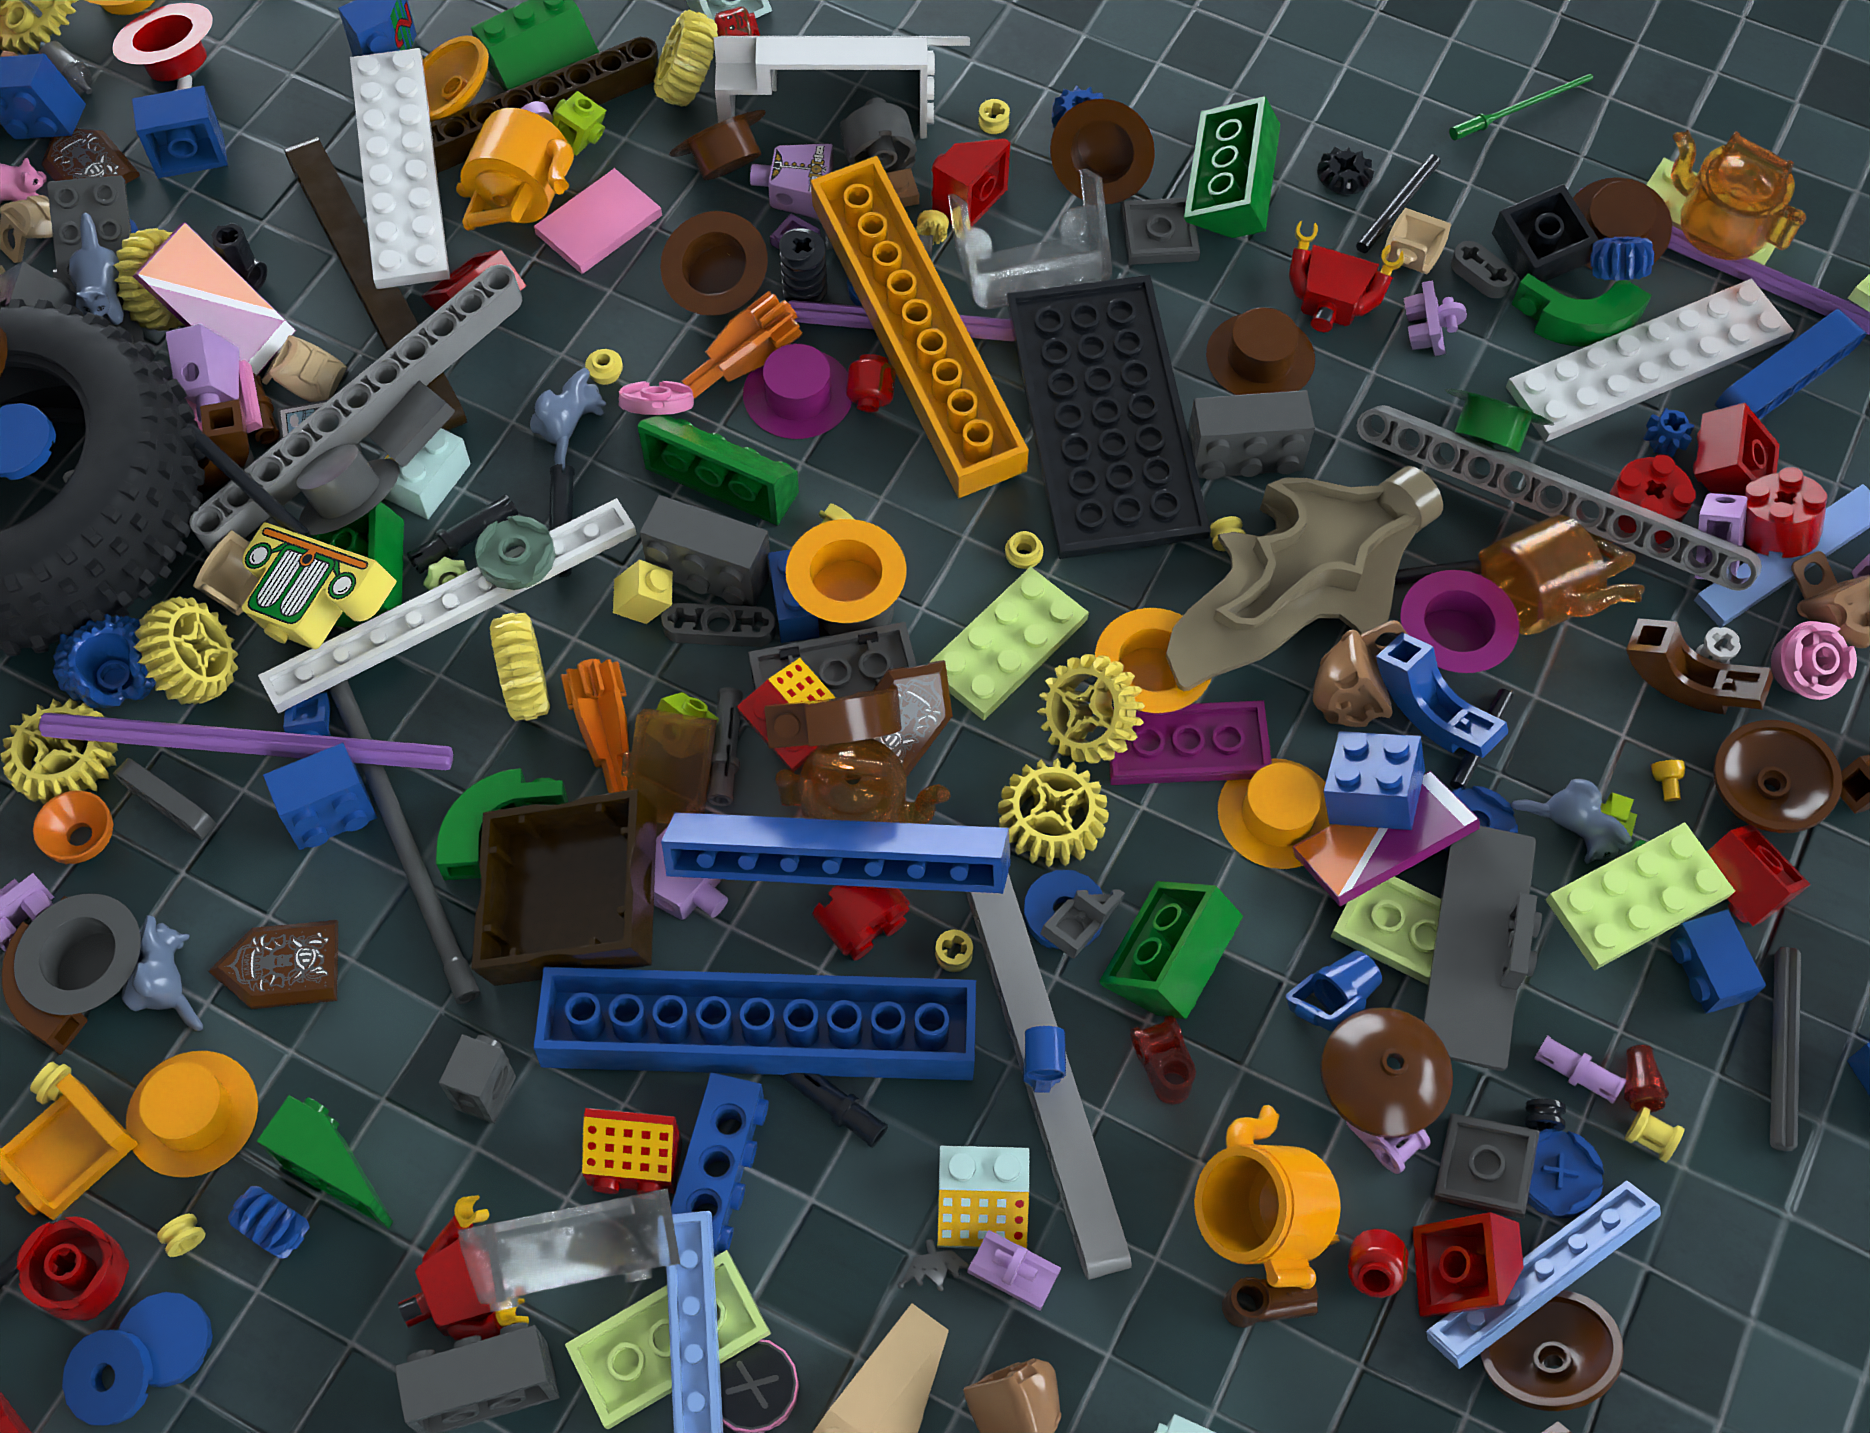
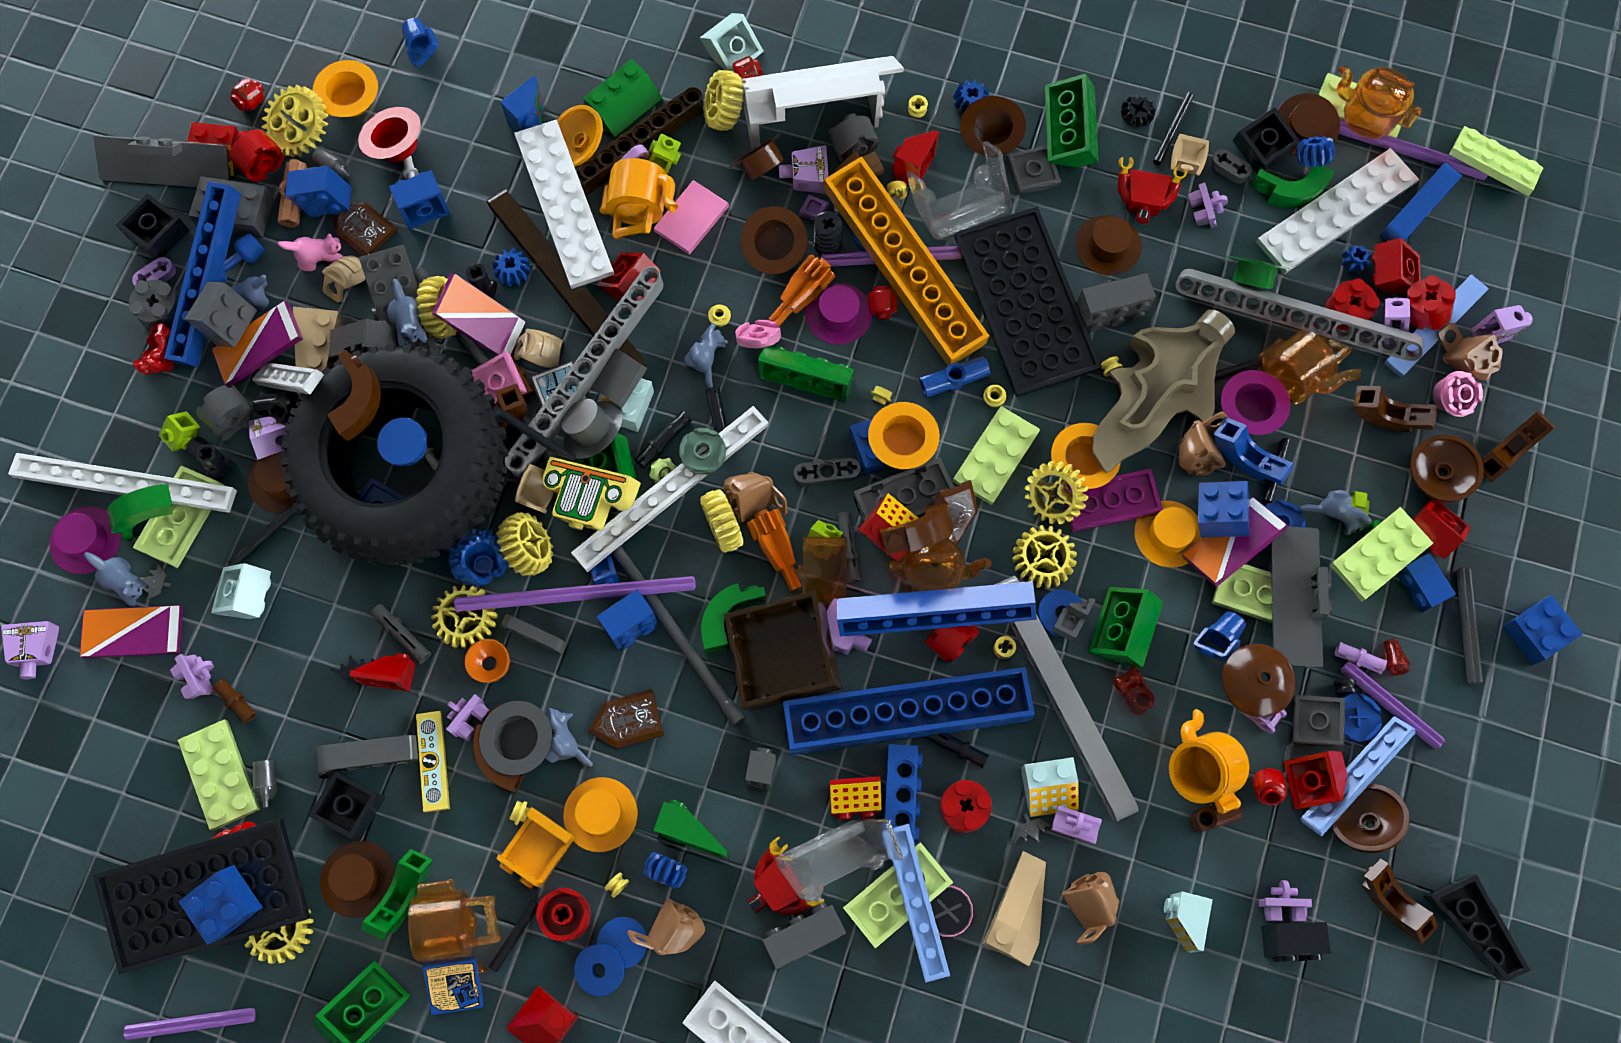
camera: 10 degrees left, 10 degrees up
lavender torso [166,324,239,422] -> none
light yellow brick [613,560,673,624] -> none
dark grey brick [640,495,770,606] -> none
blue piece [1023,1026,1066,1093] -> none
green piece [1449,74,1593,140] -> none
light yellow bush [1625,1106,1684,1163] -> none
yellow piece [1651,760,1685,802] -> none
white bush [1695,627,1741,664] -> none
none -> blue gear [492,248,531,288]
none -> medium nougat piece [627,898,705,955]
none -> medium nougat piece [723,472,787,523]
none -> blue piece [919,356,991,398]
none -> red brick [939,780,992,833]
none -> medium lavender axle [1340,661,1445,749]

